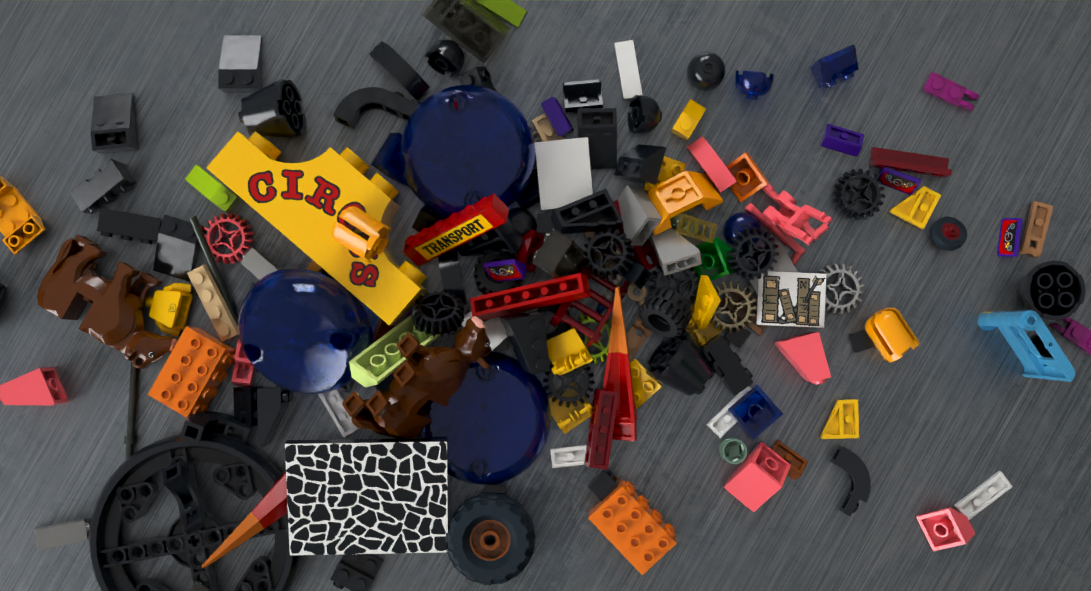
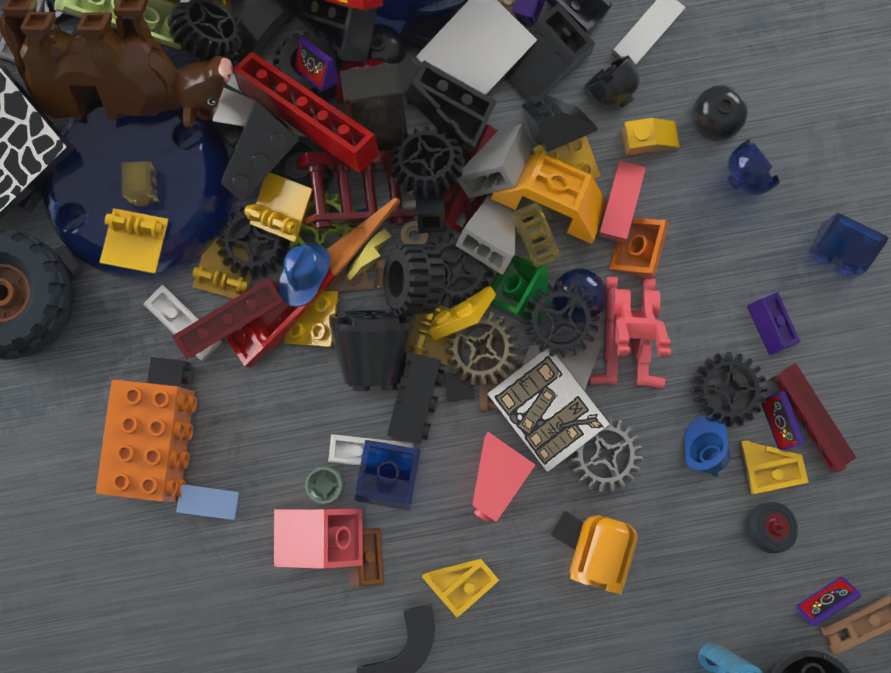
camera: 50 degrees right, 5 degrees down
none -> yellow hinge [100,208,169,274]
none -> clear yellow brick [122,161,158,206]
none -> light blue slope [176,484,240,520]
none -> blue piece [279,243,330,307]
none -> light yellow slope [347,229,392,280]
none -> blue piece [684,414,730,477]

